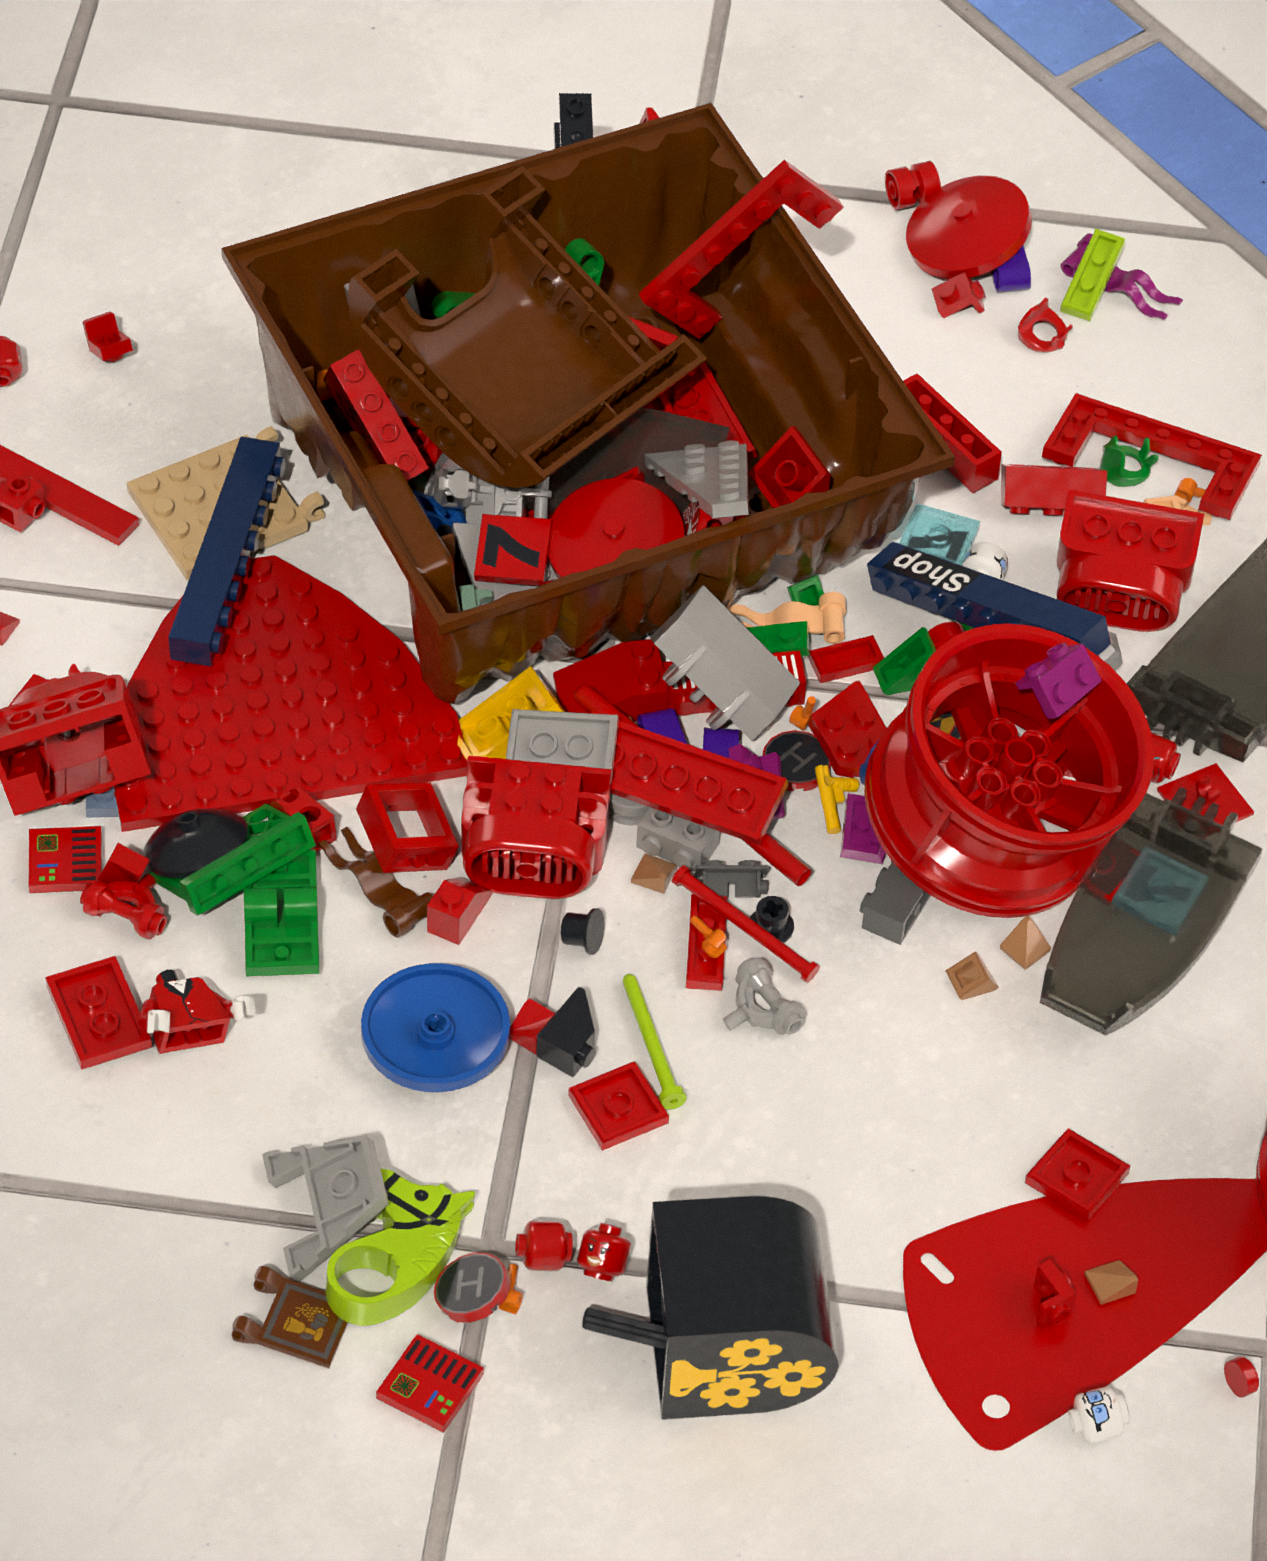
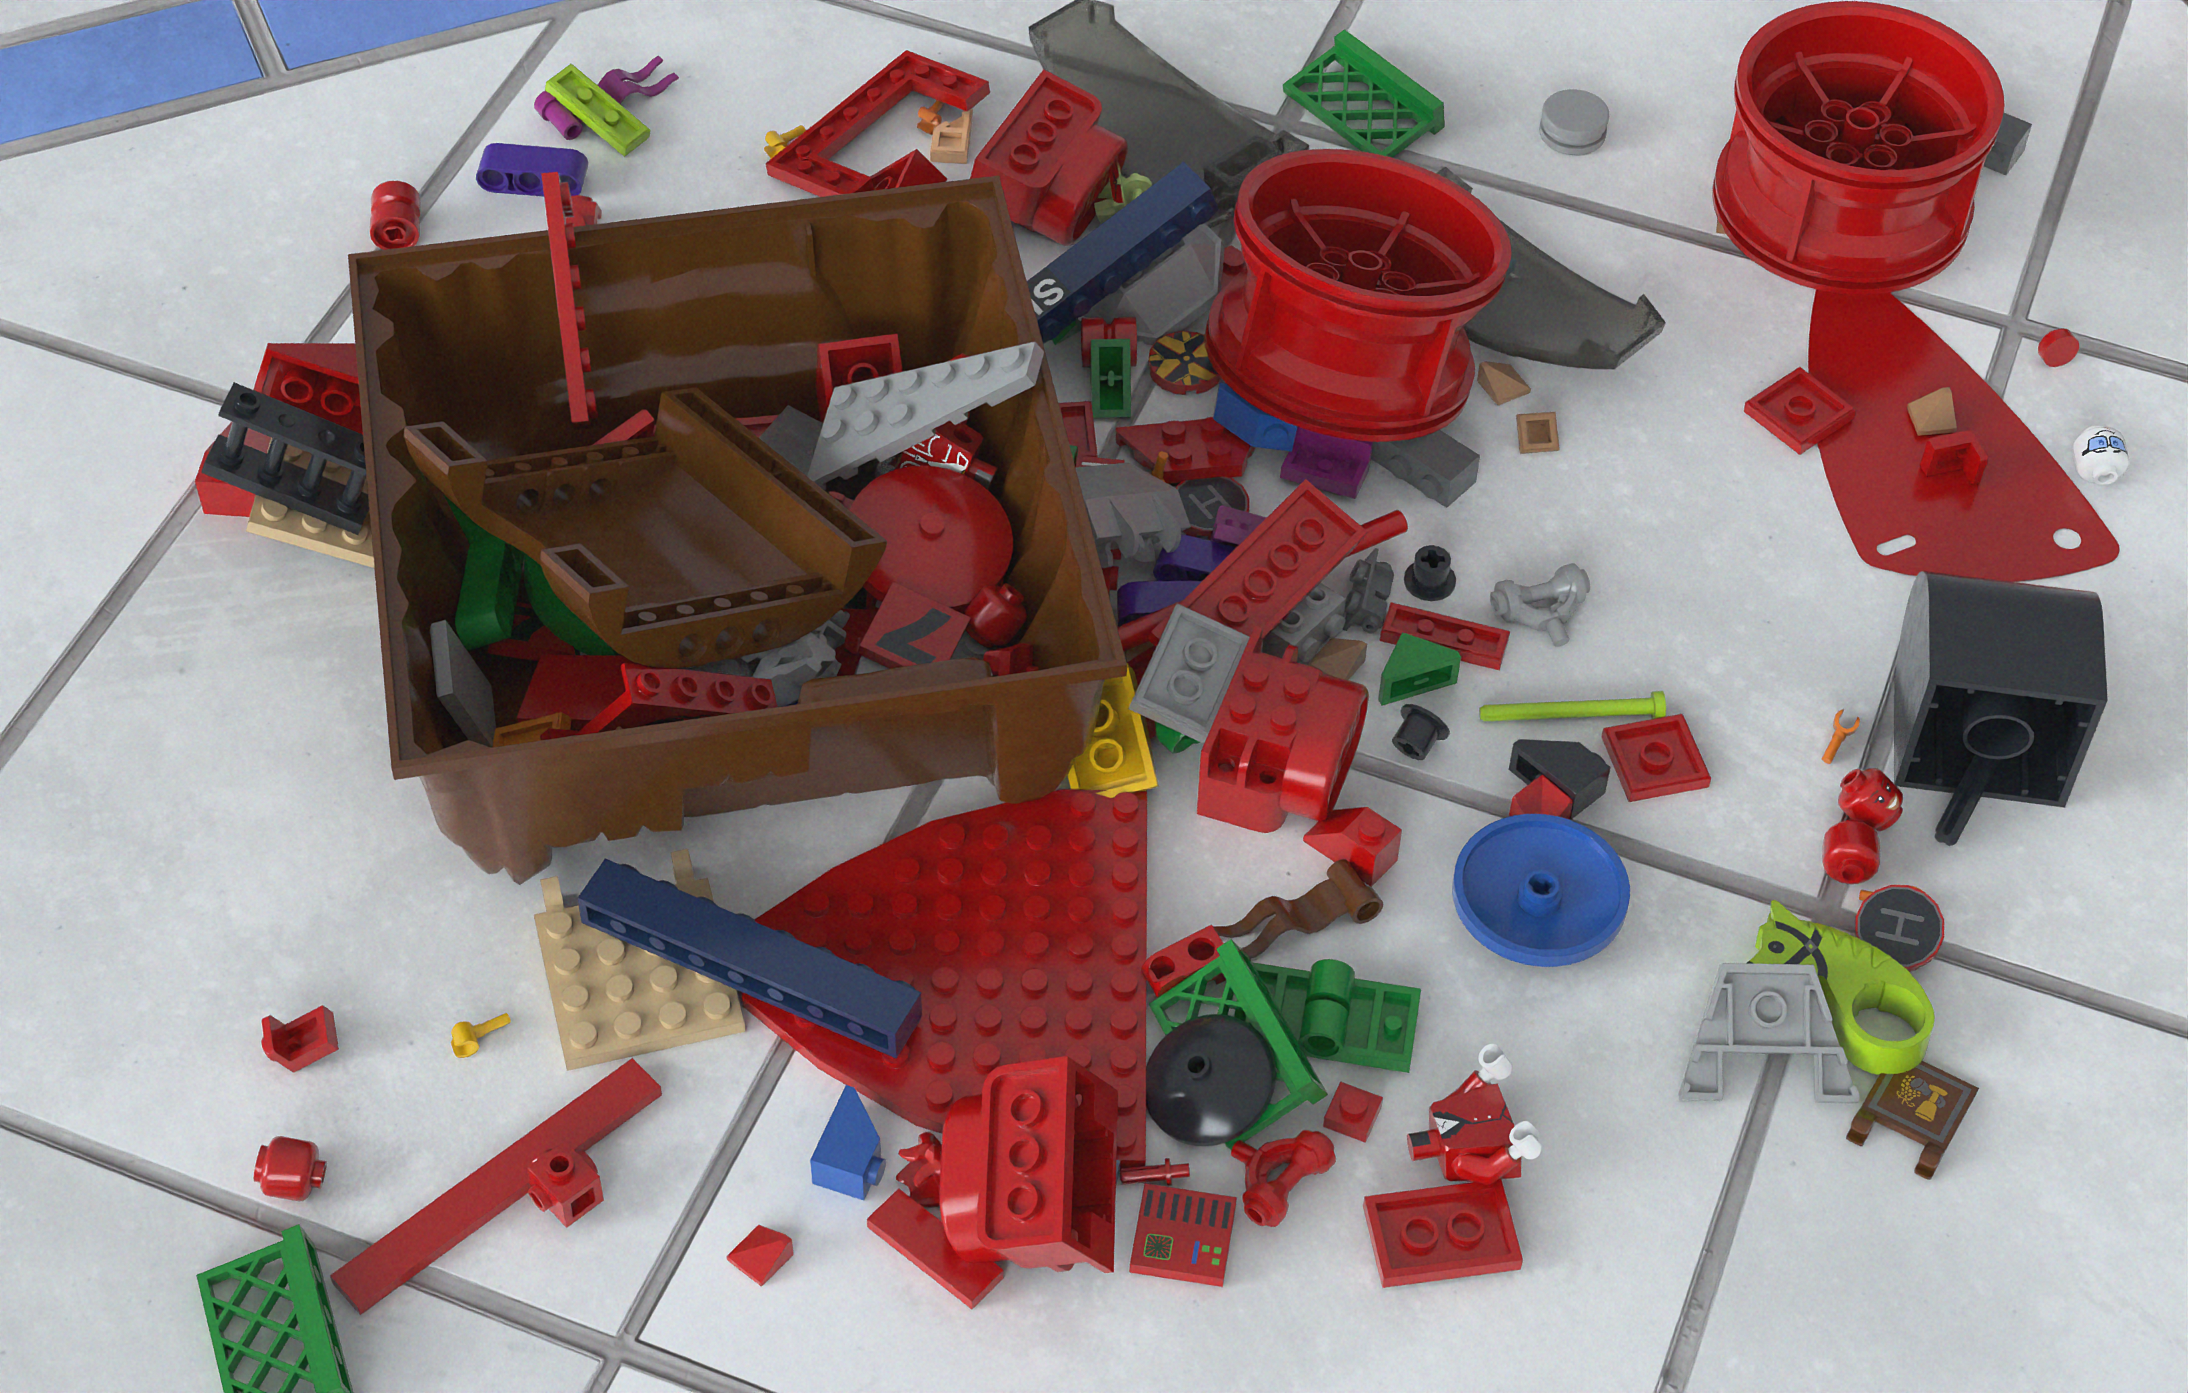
camera: 75 degrees left, 0 degrees up
red slope [97,843,149,883] -> none
red window [356,783,459,873] -> none
red tile [376,1334,484,1433] -> none
red bar [671,865,820,983] -> none
orange hand [690,916,727,958] -> none
yellow hose [815,765,859,834] -> none
red dish [906,175,1032,279] -> none
magenta bracket [1016,643,1102,719] -> none
red piece [1018,297,1073,353] -> none
green piece [1100,436,1159,487] -> none
none -> yellow hand [451,1013,511,1058]
none -> yellow hand [764,125,806,159]
none -> blue slope [810,1085,886,1201]
none -> yellowish green hips [1094,163,1152,224]
none -> red piece [1120,1158,1190,1186]
none -> red plate [1323,1081,1383,1143]
none -> green slope [1378,632,1461,706]

